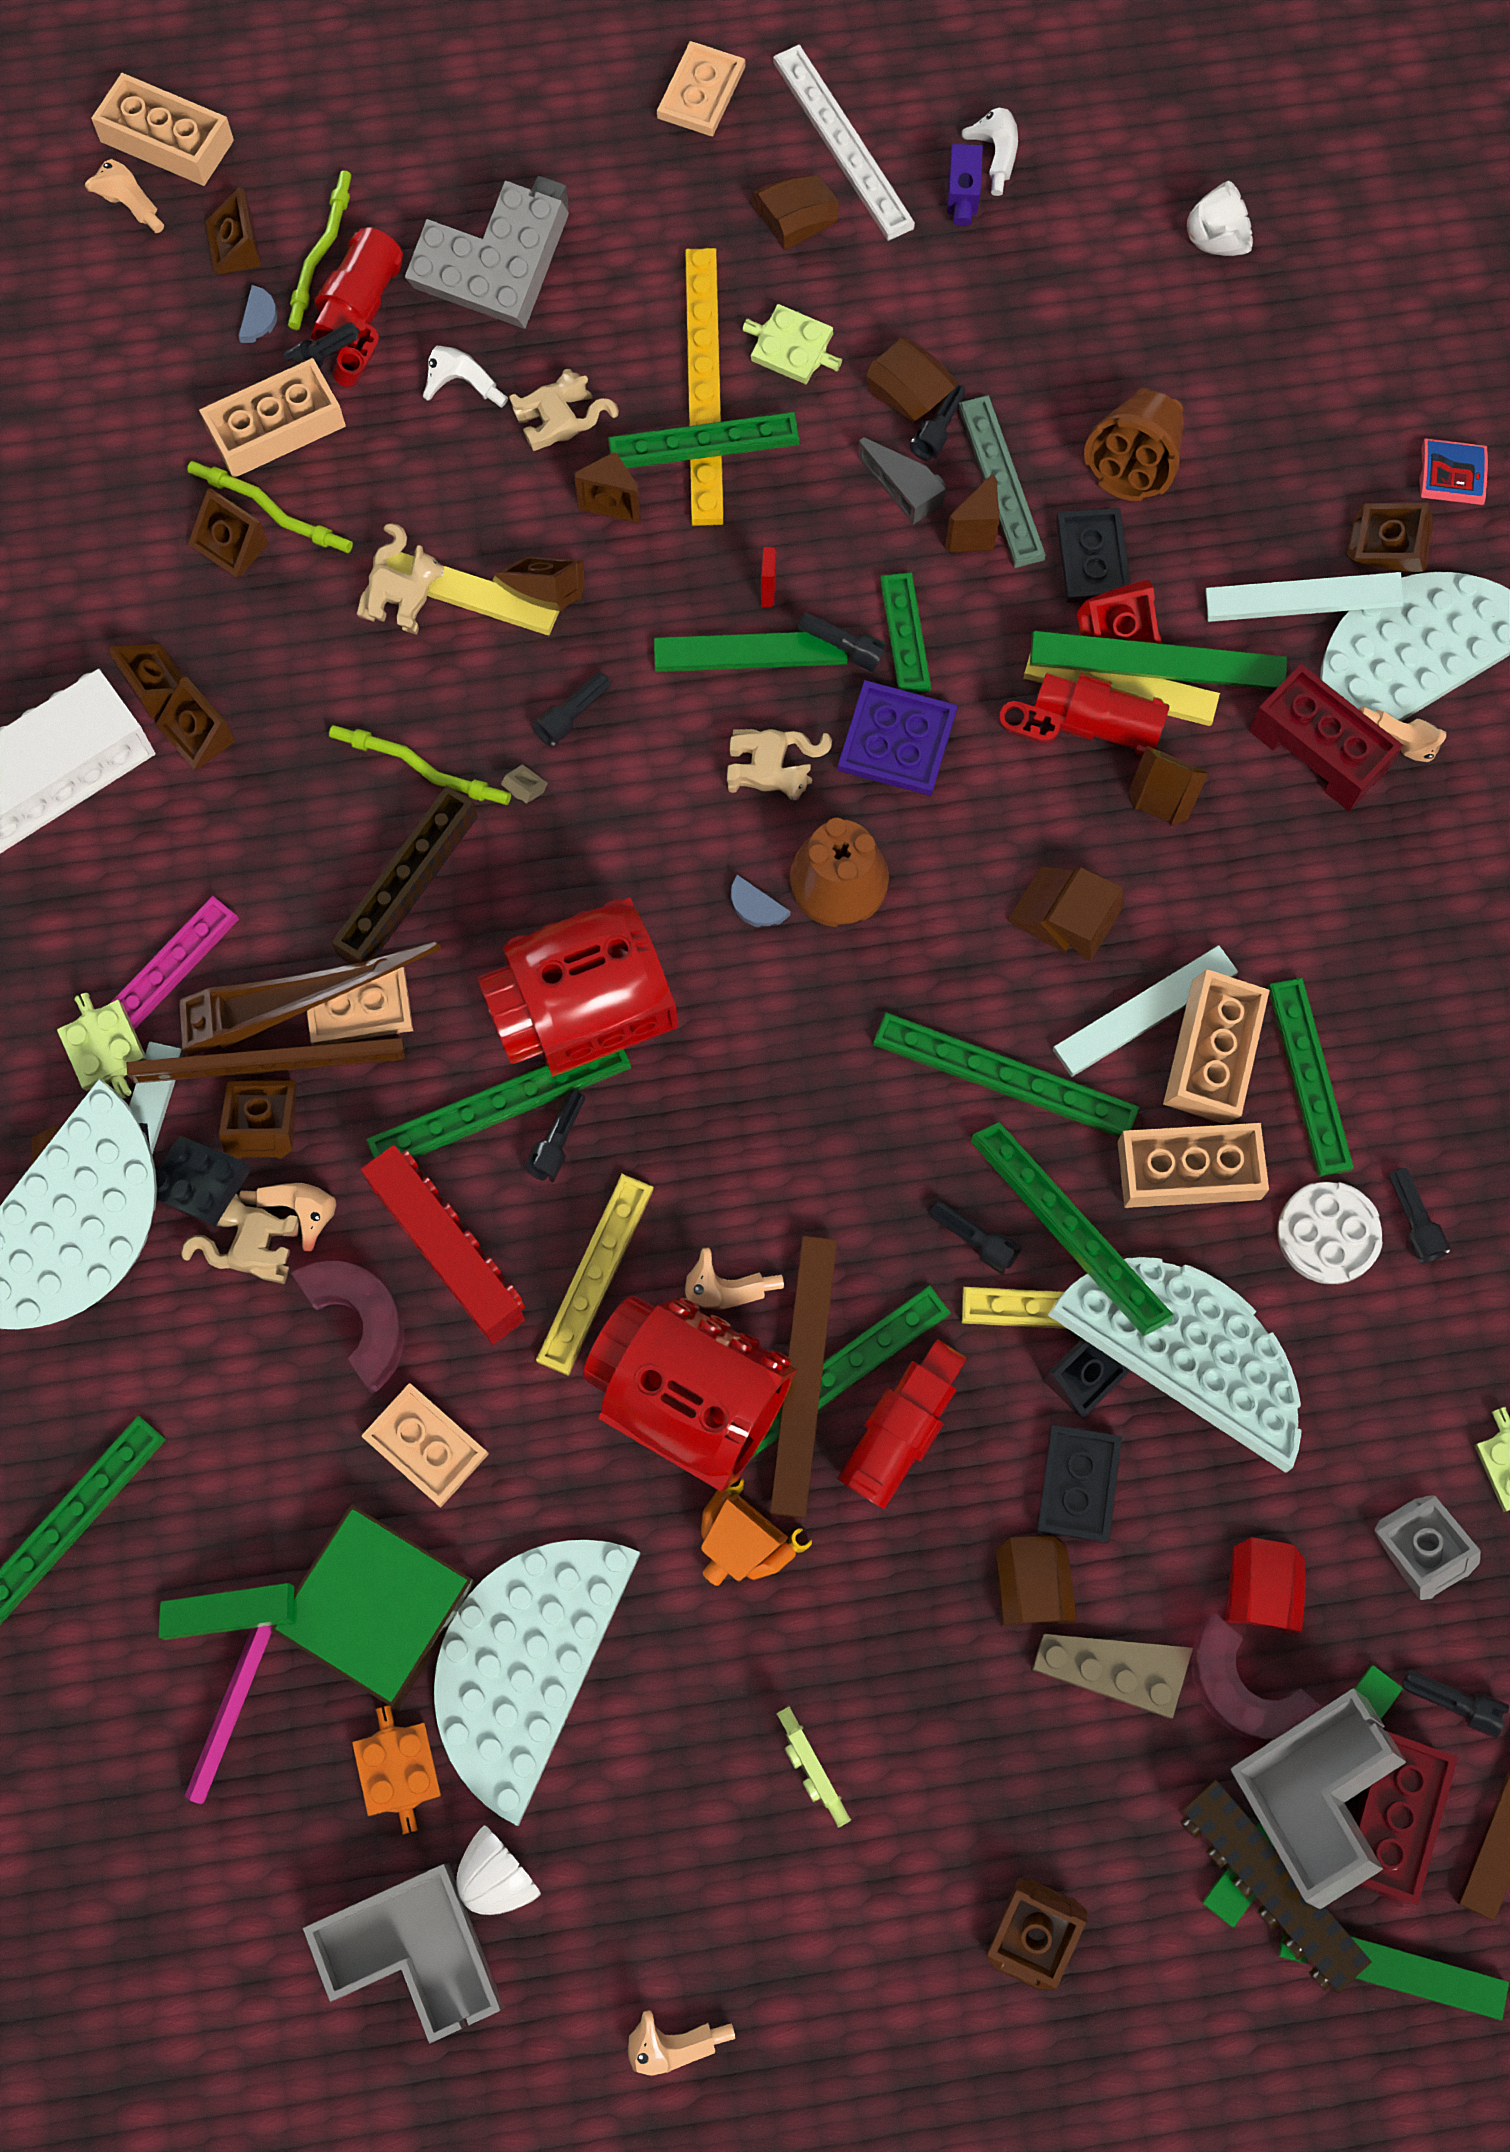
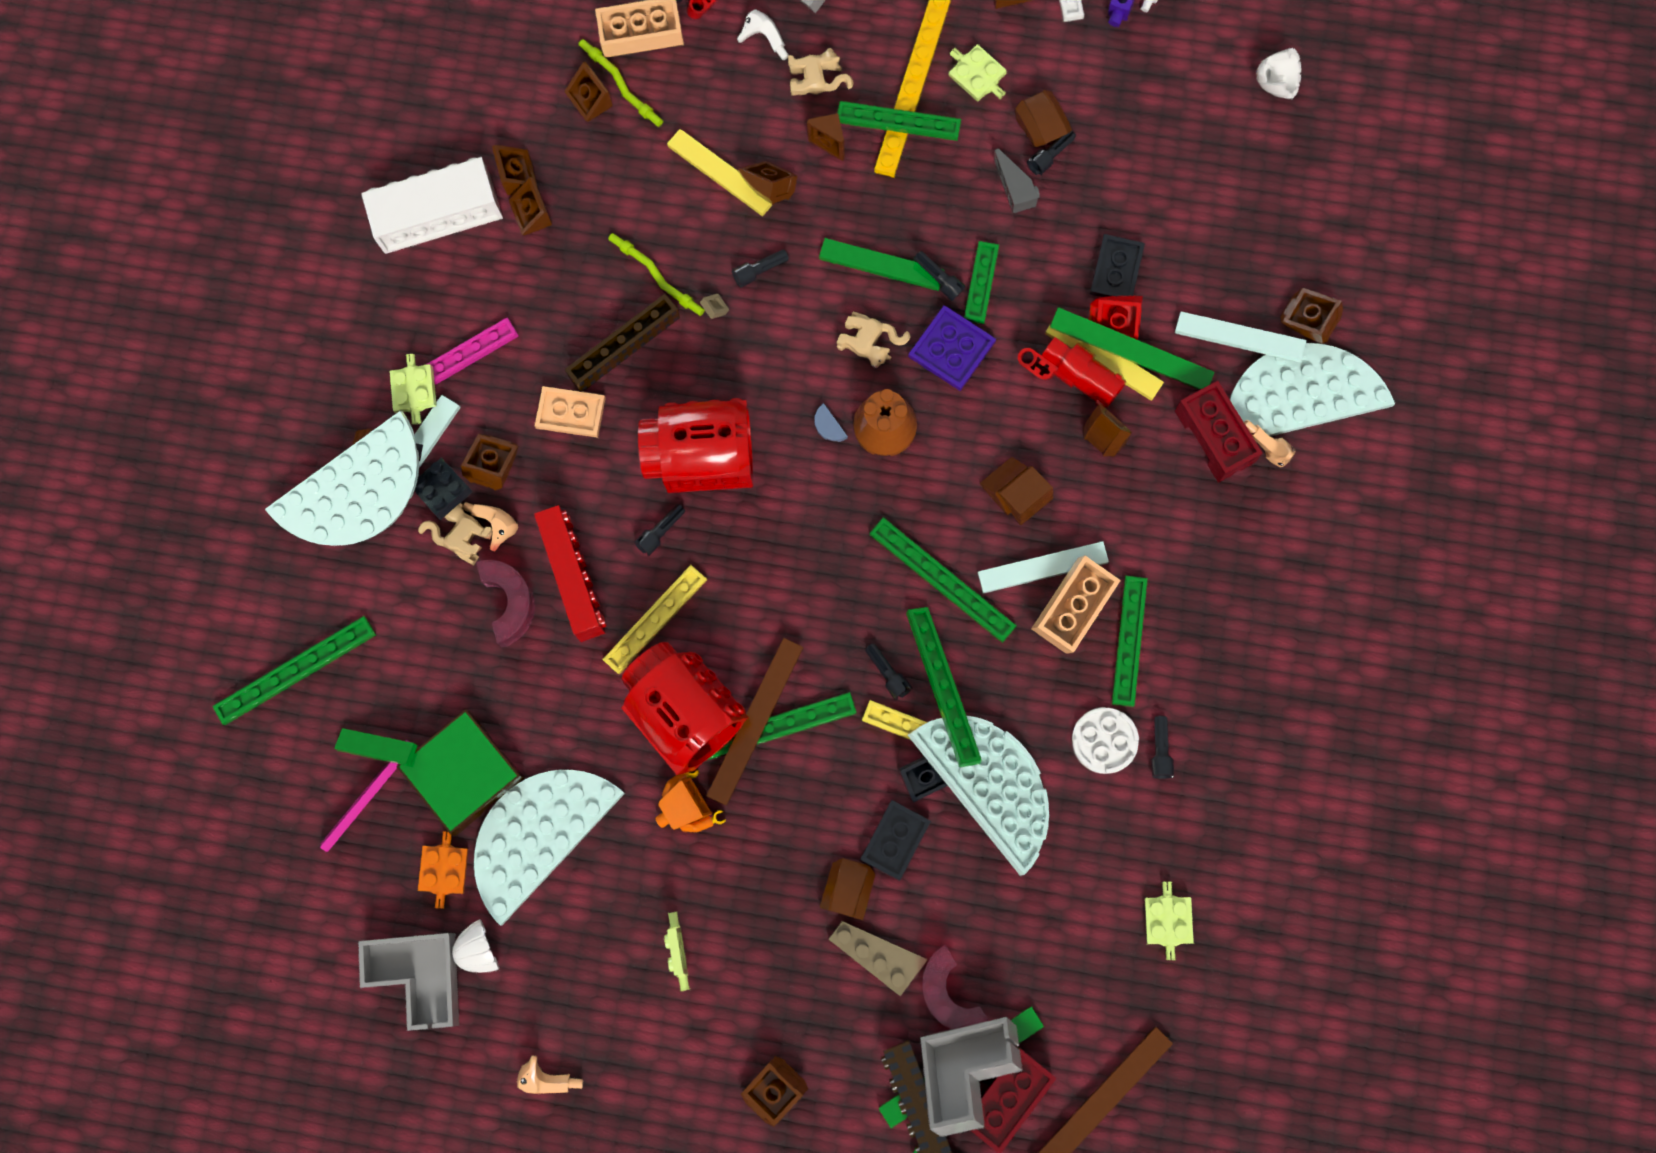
camera: 25 degrees right, 5 degrees up
reddish brown tile [126,1038,405,1084] -> none
reddish brown plate [179,942,441,1057] -> none
tan animal [357,523,444,635] -> none
light nougat plate [362,1383,488,1508] -> none
green tile [366,1049,631,1159] -> none
light nougat animal [685,1247,784,1310] -> none
red tile [761,547,777,607] -> none
red piece [837,1339,968,1509] -> none
reddish brown slope [945,474,1000,552] -> none
sand green tile [958,395,1046,568] -> none
dark orange cone [1084,388,1184,501] -> none
light nougat brick [1118,1123,1269,1208] -> none
red slope [1225,1537,1305,1635] -> none
light grey slope [1374,1495,1481,1600] -> none
black piece [1402,1670,1509,1739] -> none
slope [1419,439,1488,505] -> none

